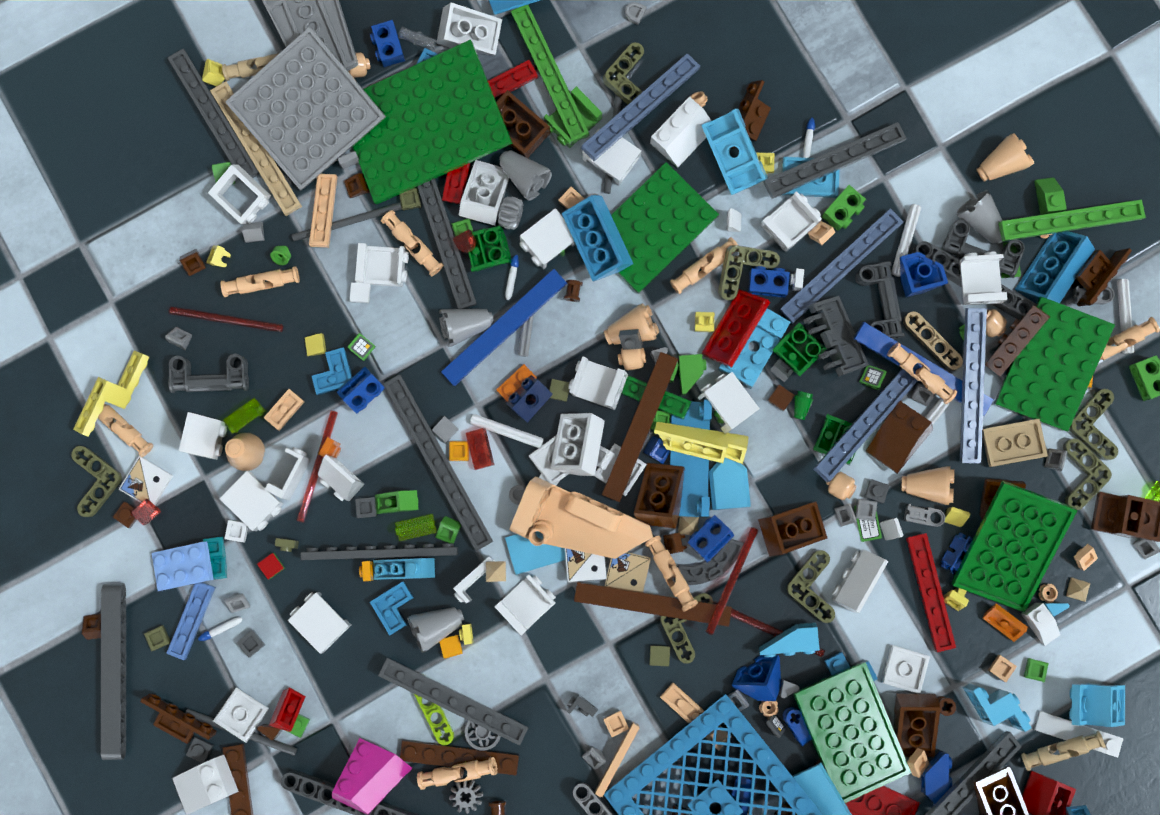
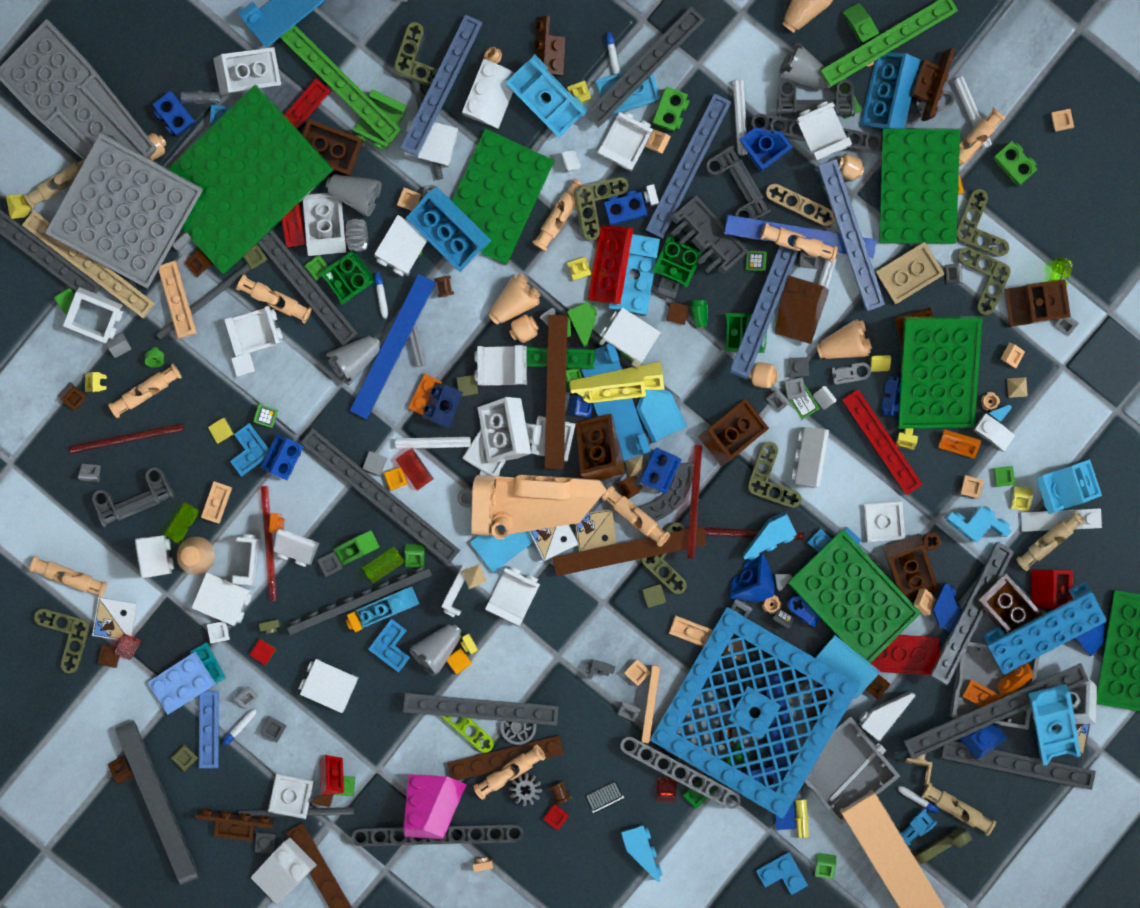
camera: 25 degrees left, 5 degrees up
light yellow bracket [73,350,149,437] -> none
clear red tile [453,229,476,253] -> none
dark grey plate [619,329,643,350] -> none
reddish brown bracket [985,305,1050,377] -> none
none -> light yellow slope [1010,486,1033,512]

